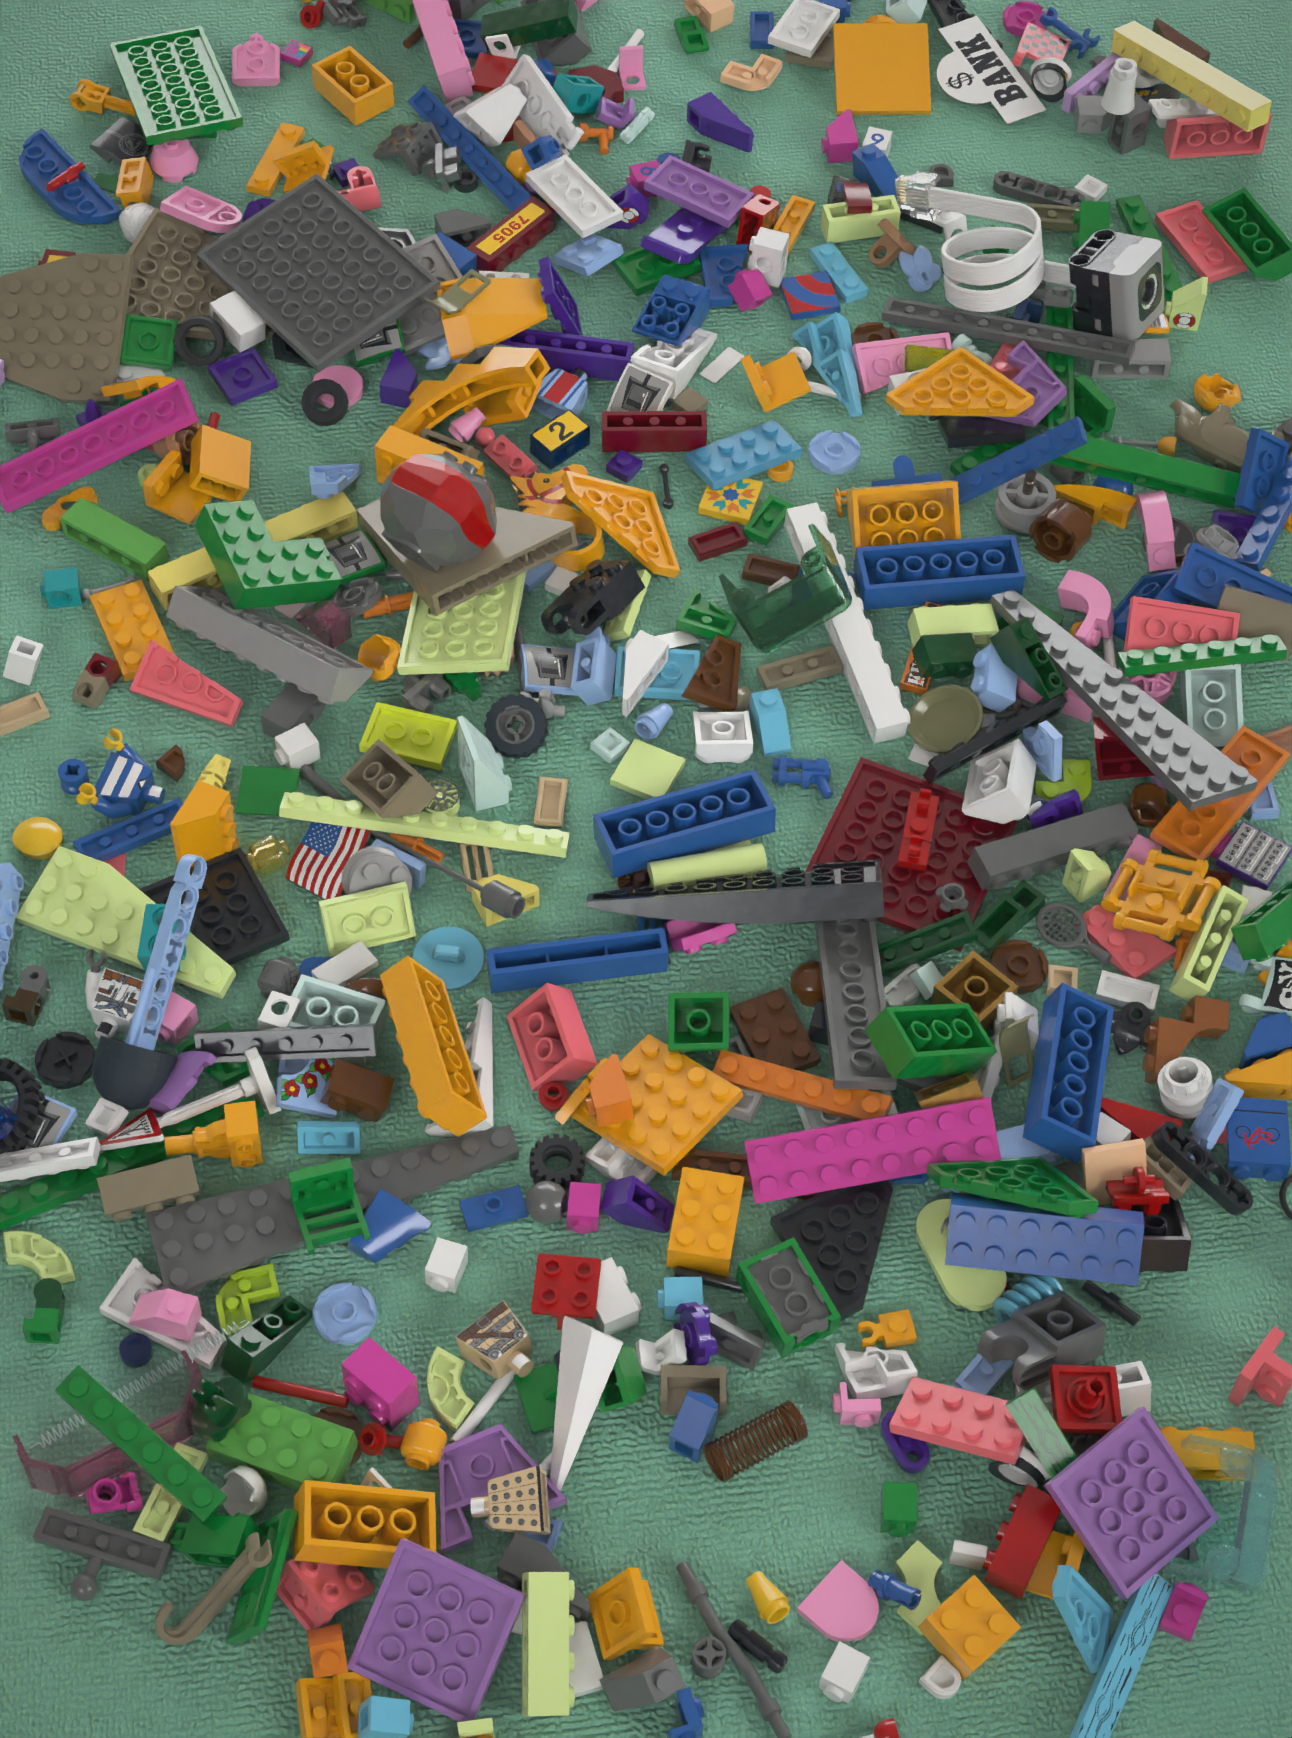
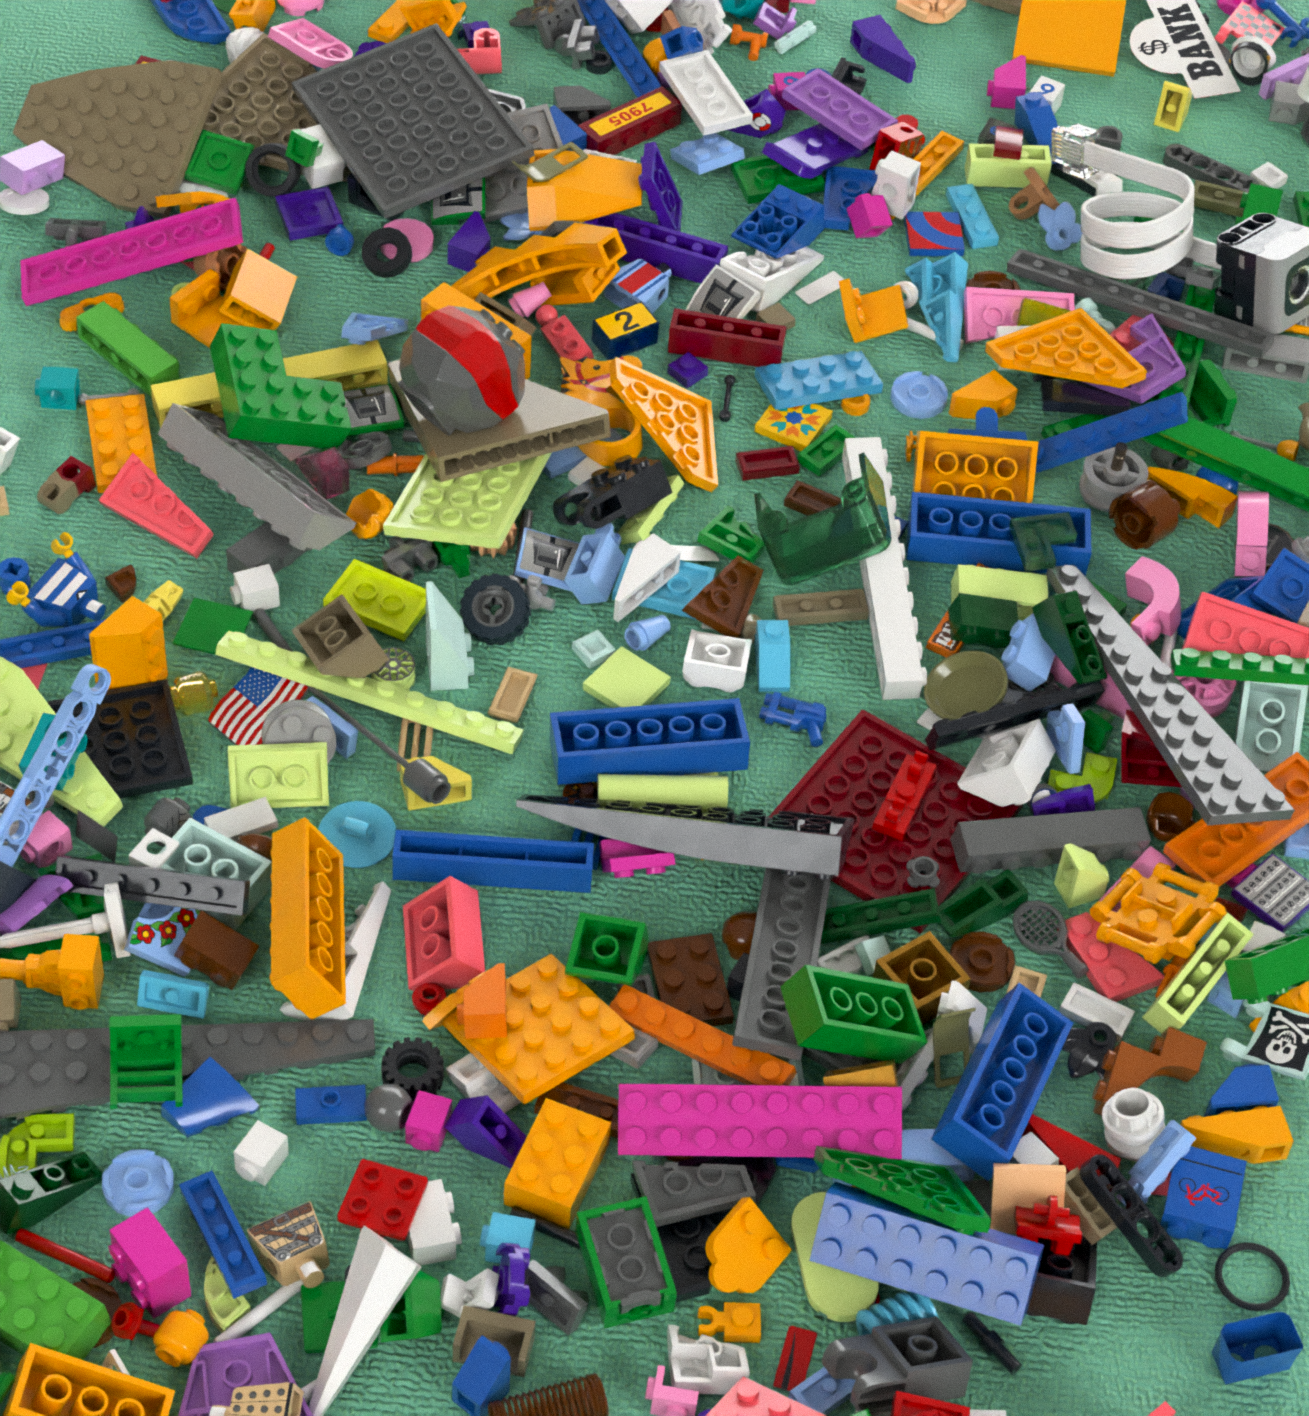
camera: 10 degrees right, 5 degrees down
orange axle [389,833,444,864] -> none
none -> dark grey sticker [76,810,118,862]
none -> blue plate [179,1170,267,1299]
none -> green tile [285,129,324,167]
none -> blue tile [325,224,354,256]
none -> dark grey wing [632,1160,756,1227]
none -> light orange plate [705,1197,792,1293]
none -> red sticker [773,1326,817,1391]
none -> light orange slope [949,369,1018,420]
none -> clear green plate [1009,512,1077,571]
none -> green tile [1081,709,1115,754]
none -> light yellow slope [1154,81,1192,132]

